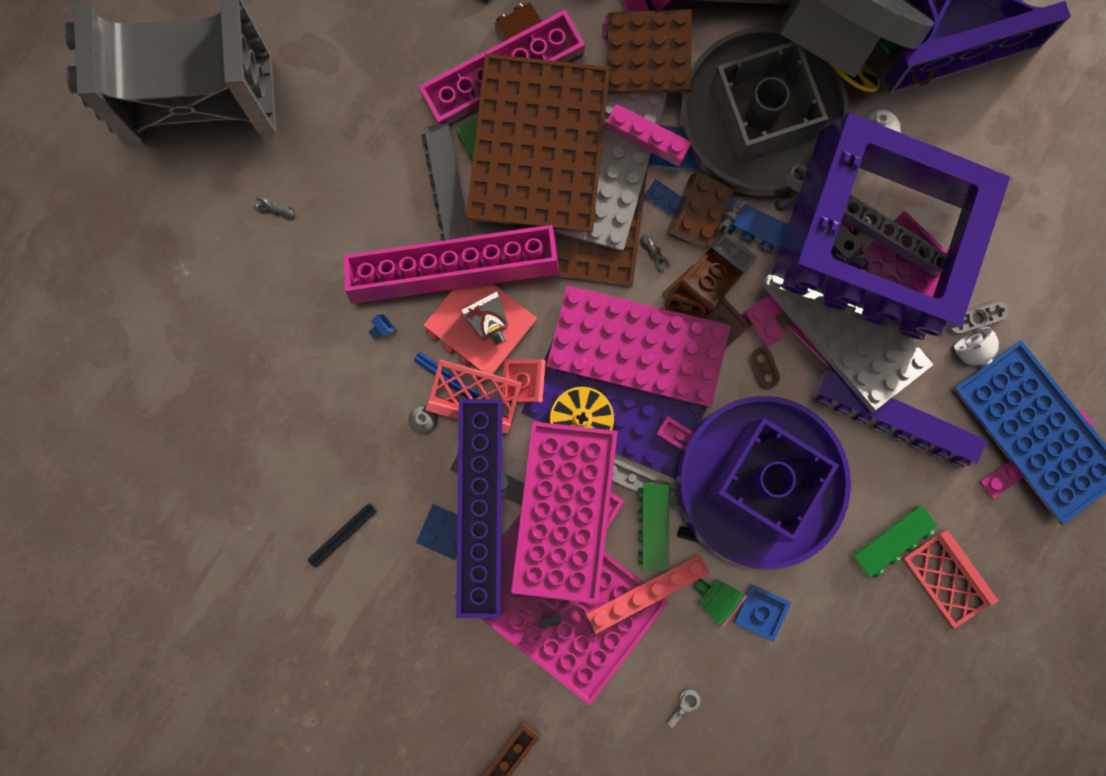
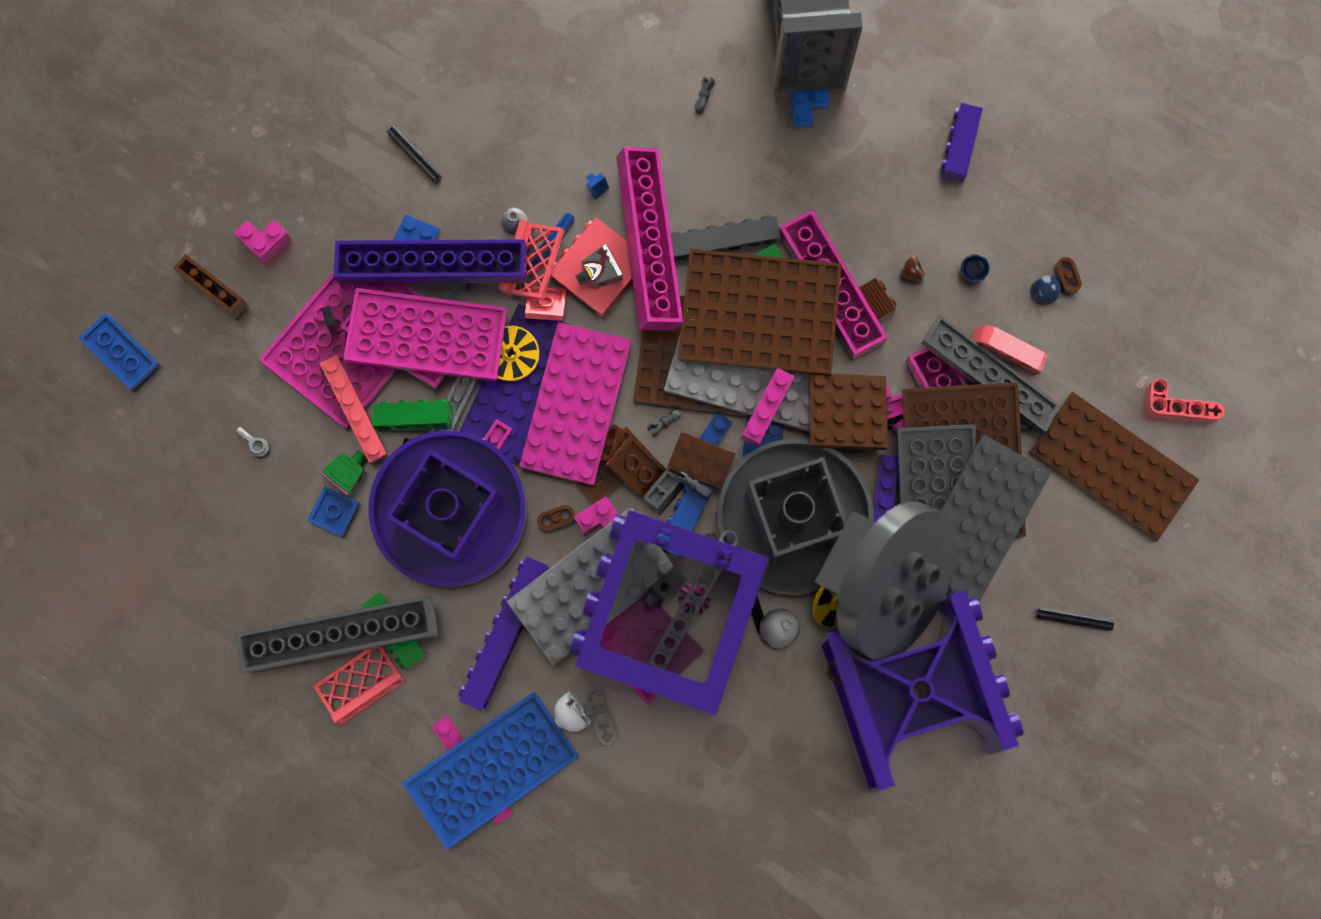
camera: 90 degrees right, 5 degrees down
none -> dark pink brick [234,220,291,265]
none -> dark grey brick [236,596,438,673]
none -> blue plate [791,89,830,129]
none -> dark purple brick [872,454,898,522]

